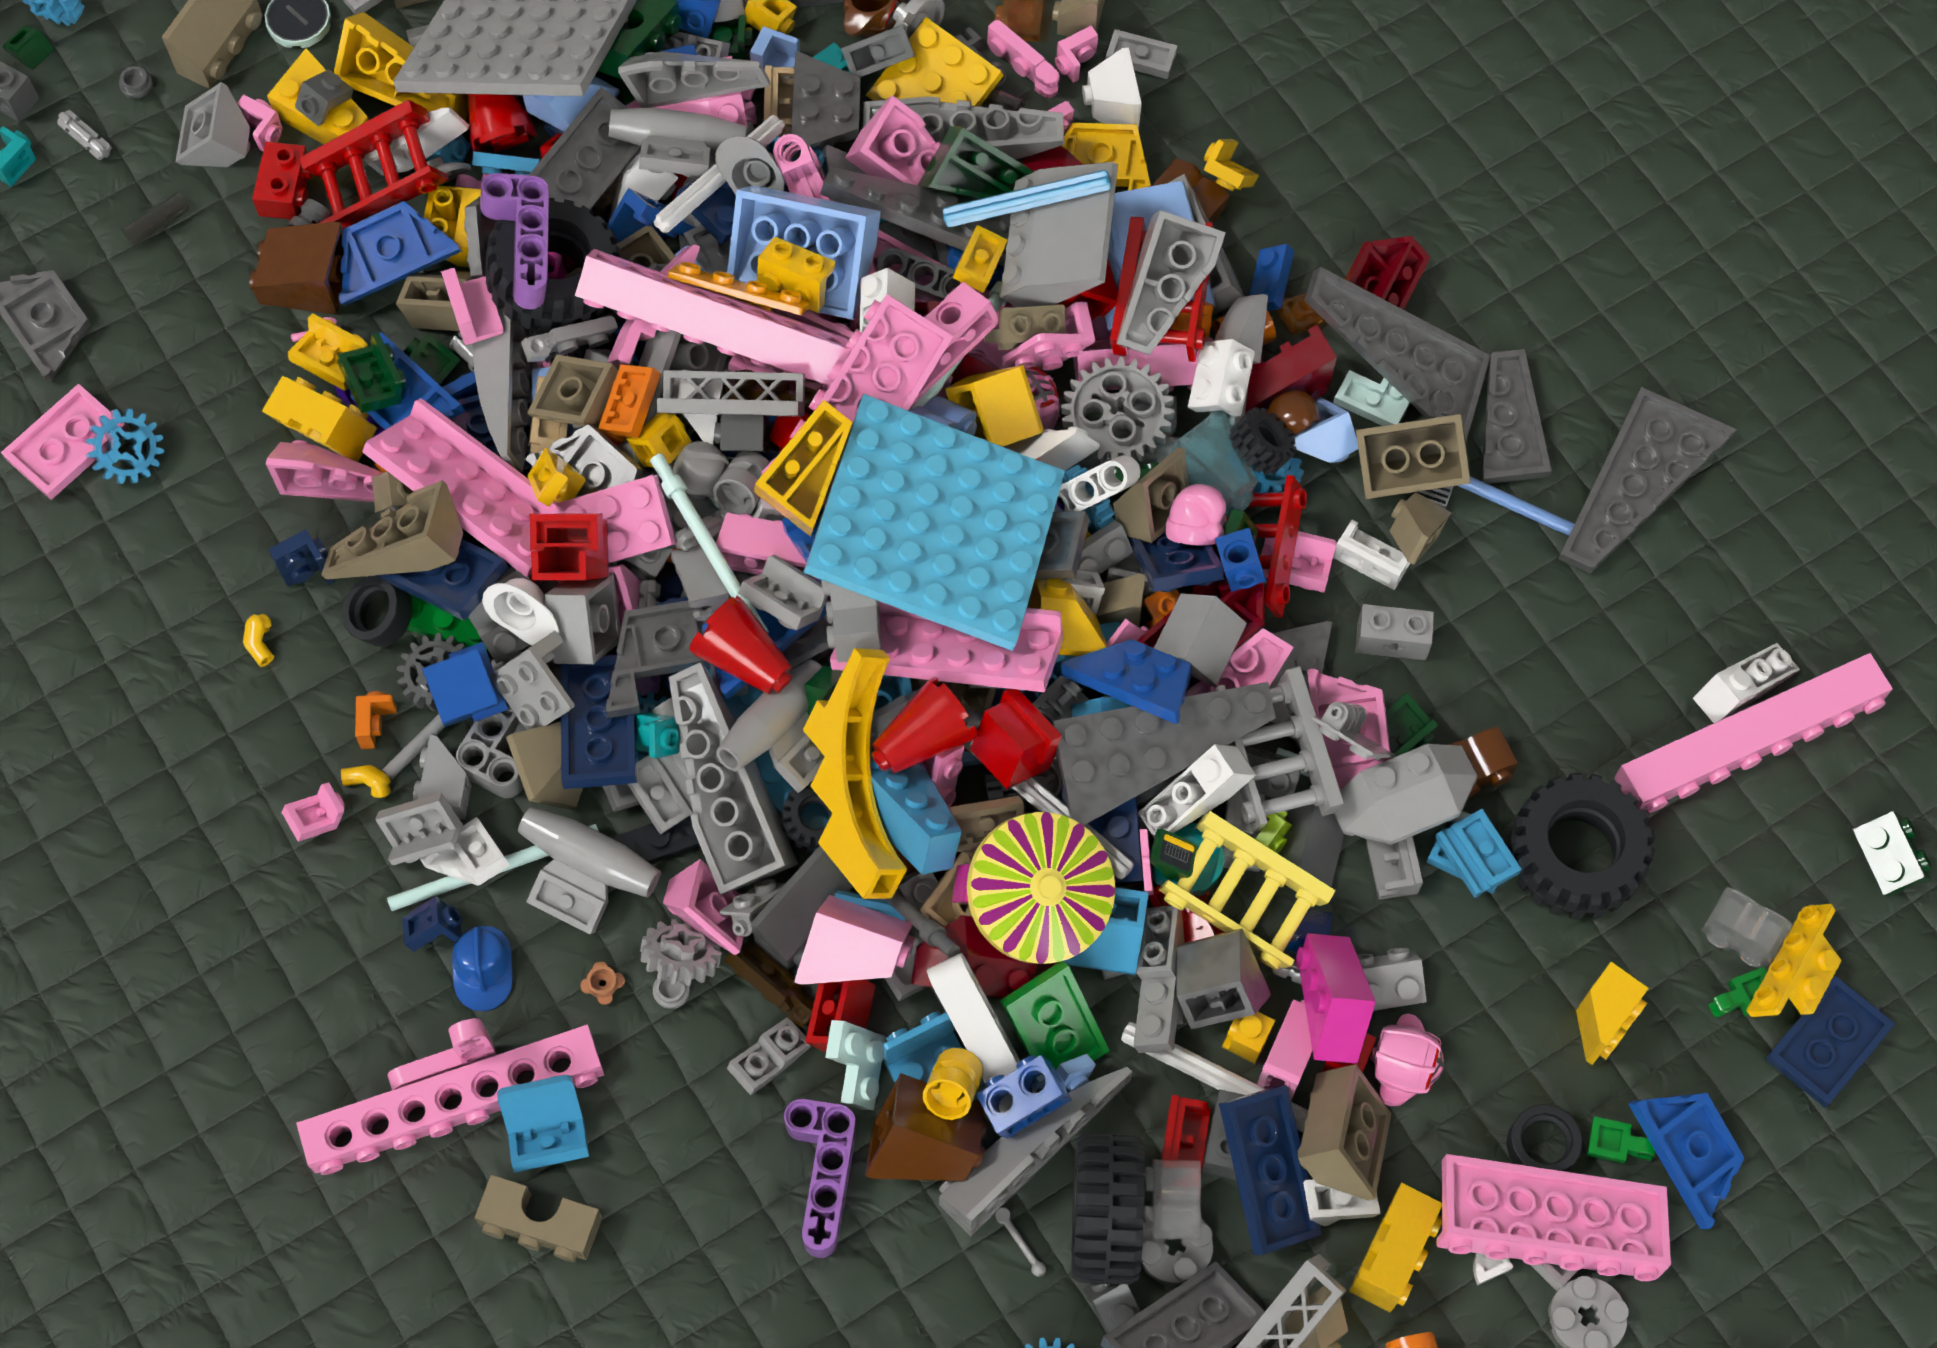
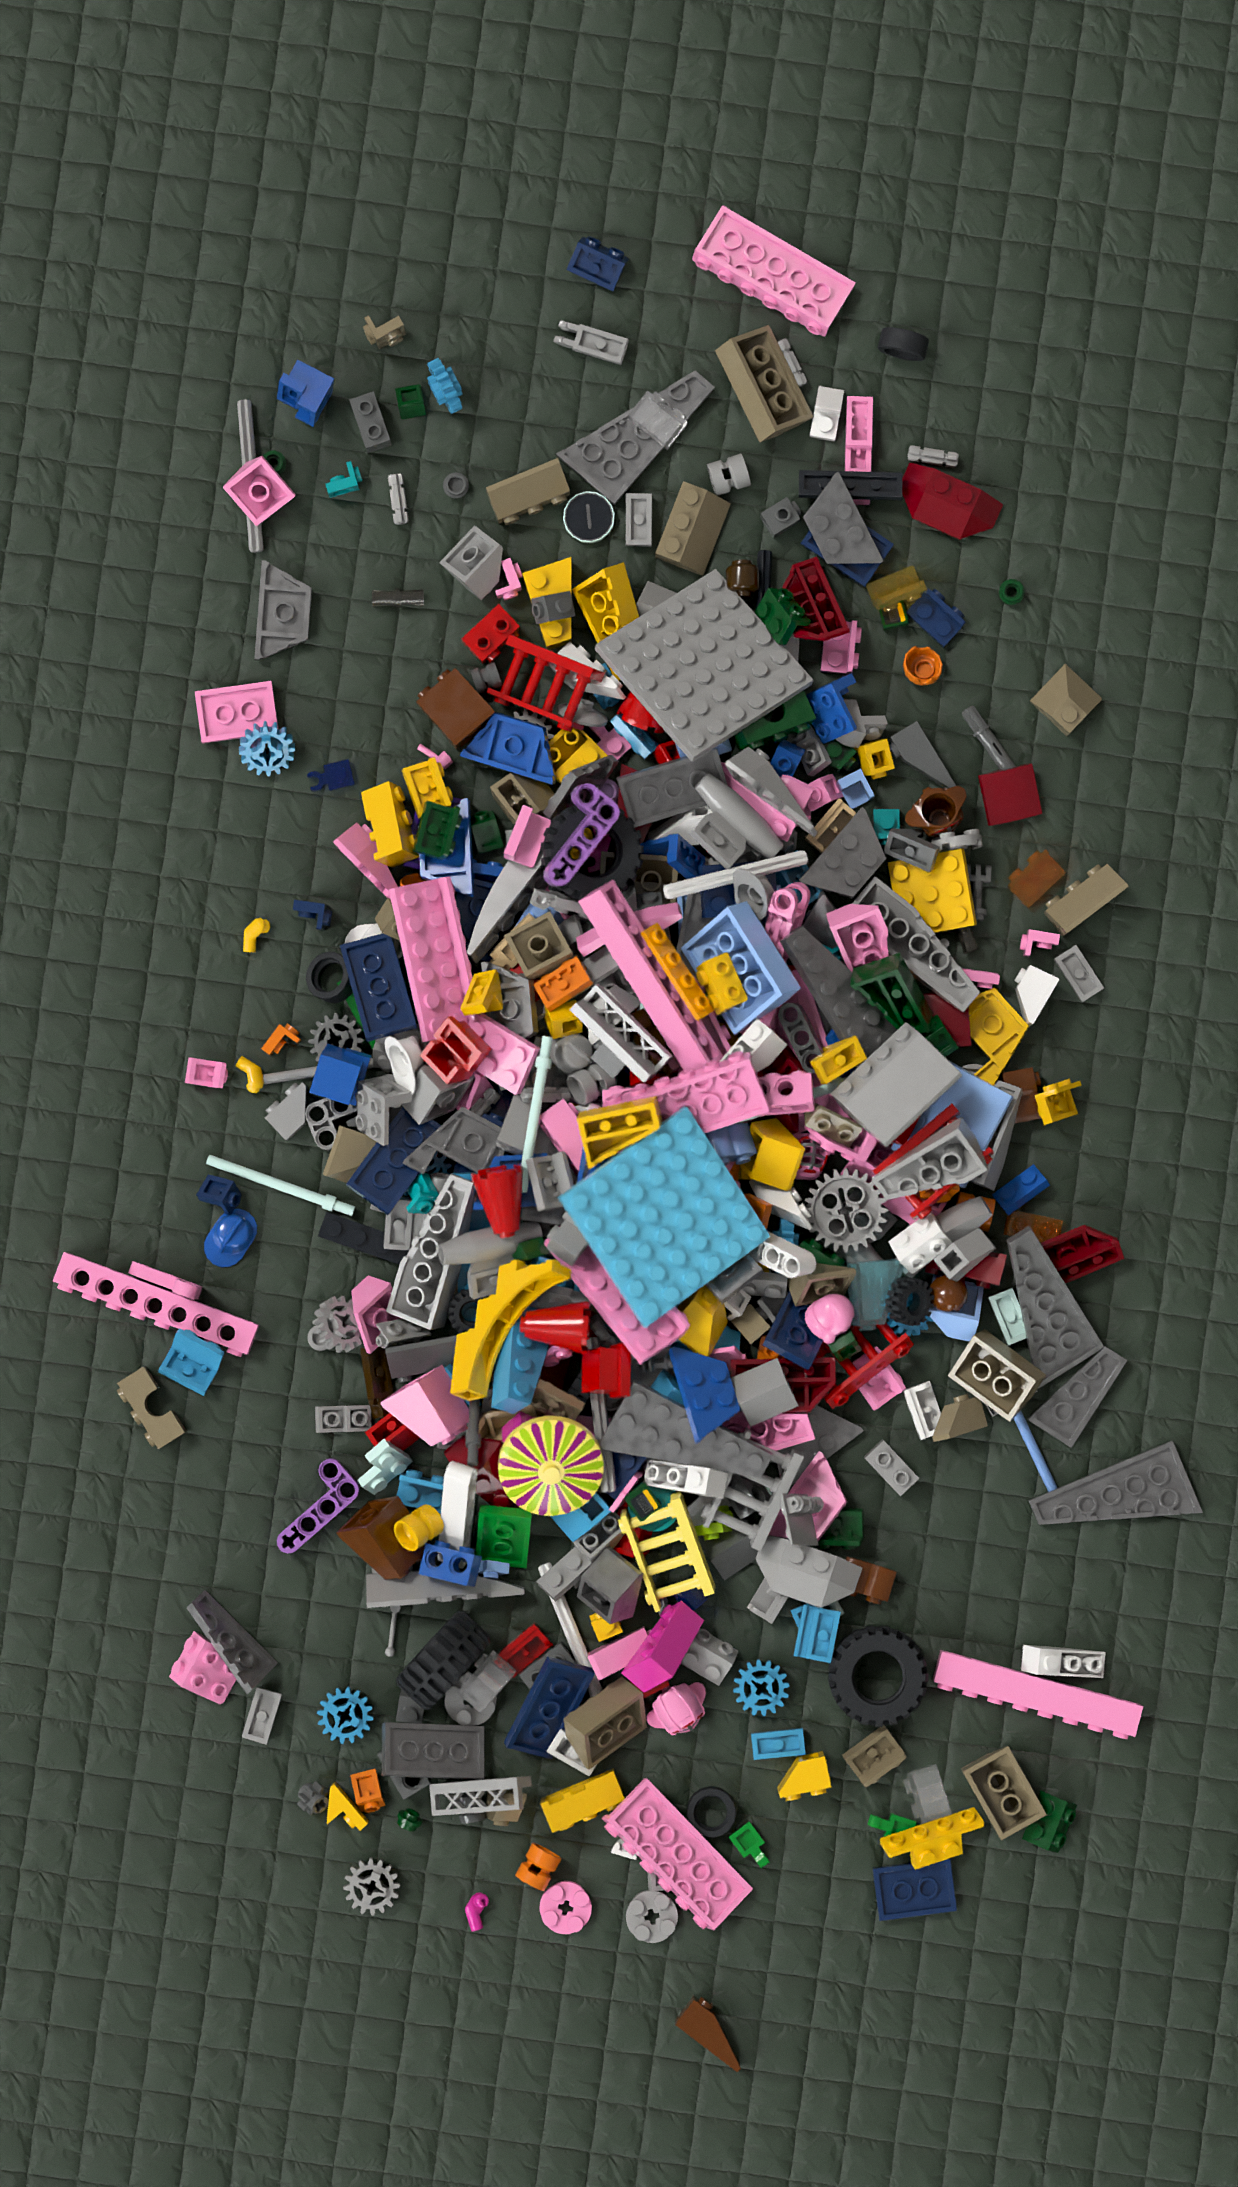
camera: 40 degrees right, 20 degrees up
dark tan wedge [321,480,463,579] -> none
light grey bracket [375,792,463,865] -> none
white wing [420,817,510,886] -> none
light grey plate [518,807,661,935] -> none
nougat plate [580,962,625,1005] -> none
axle [943,170,1111,227] -> none
bright pink hinge [987,19,1060,99] -> none
blue brick [1215,528,1266,592] -> none
blue wing [1628,1093,1744,1229] -> none
none -> clear blue plate [307,759,355,792]
none -> dark azure gear [733,1659,790,1716]
none -> dark azure plate [751,1728,806,1760]
none -> dark tan bracket [842,1725,907,1787]
none -> light grey slope [934,1228,996,1282]
none -> dark tan slope [961,1746,1047,1840]

